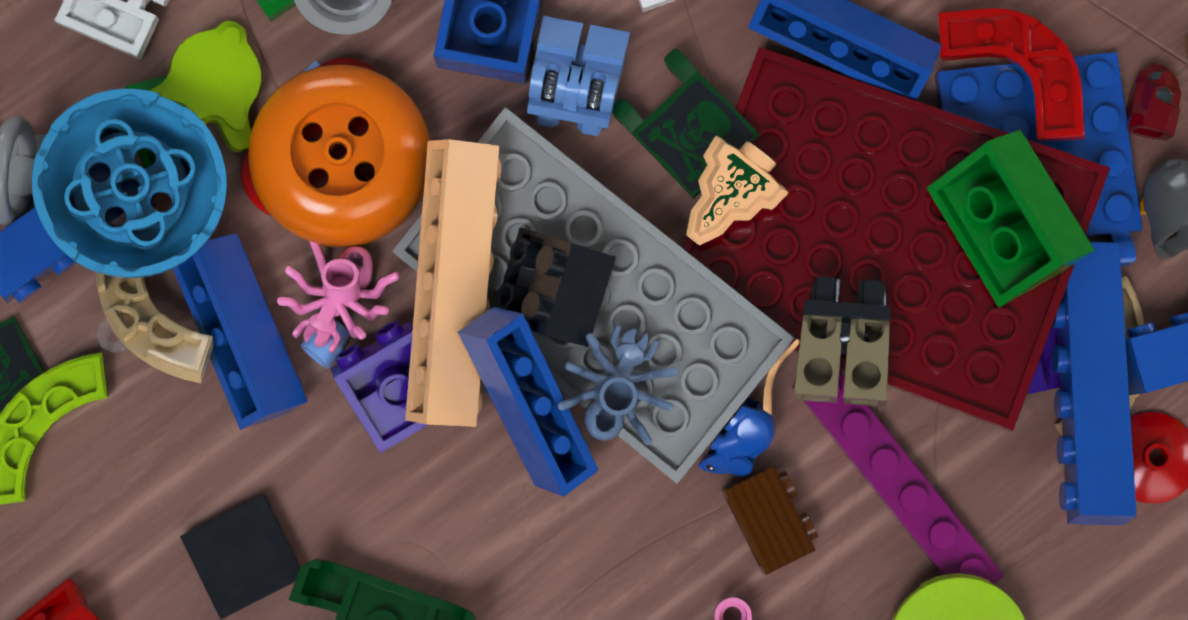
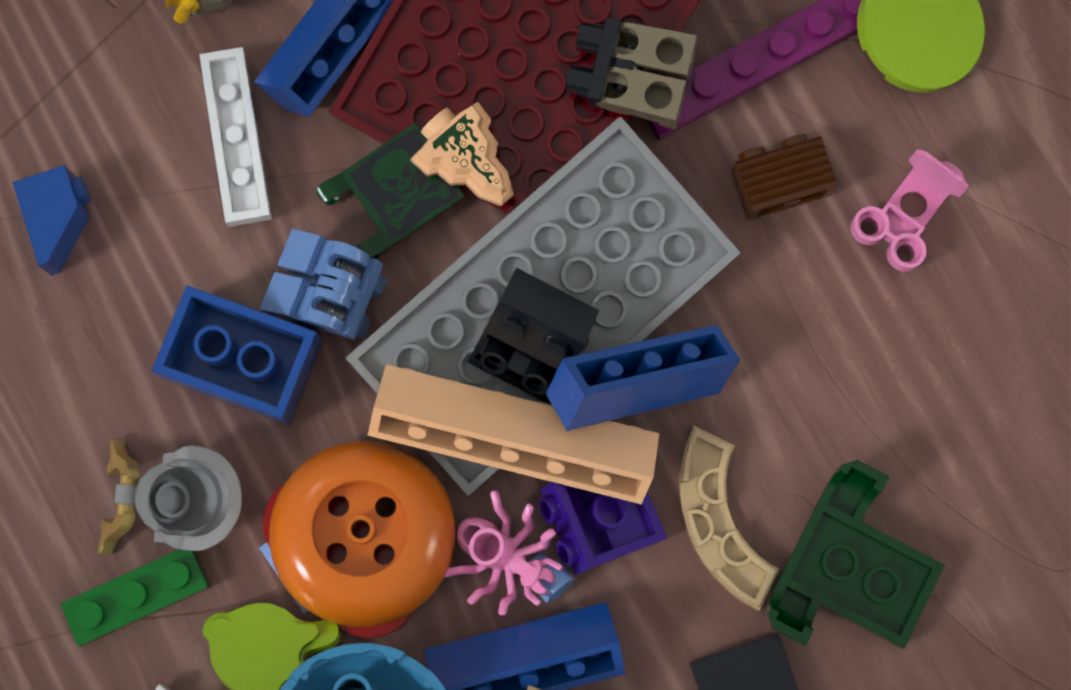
camera: 80 degrees left, 5 degrees down
sand blue animal [557,325,679,445] -> none
blue animal [698,339,800,477] -> none
none -> tan tile [679,425,779,611]

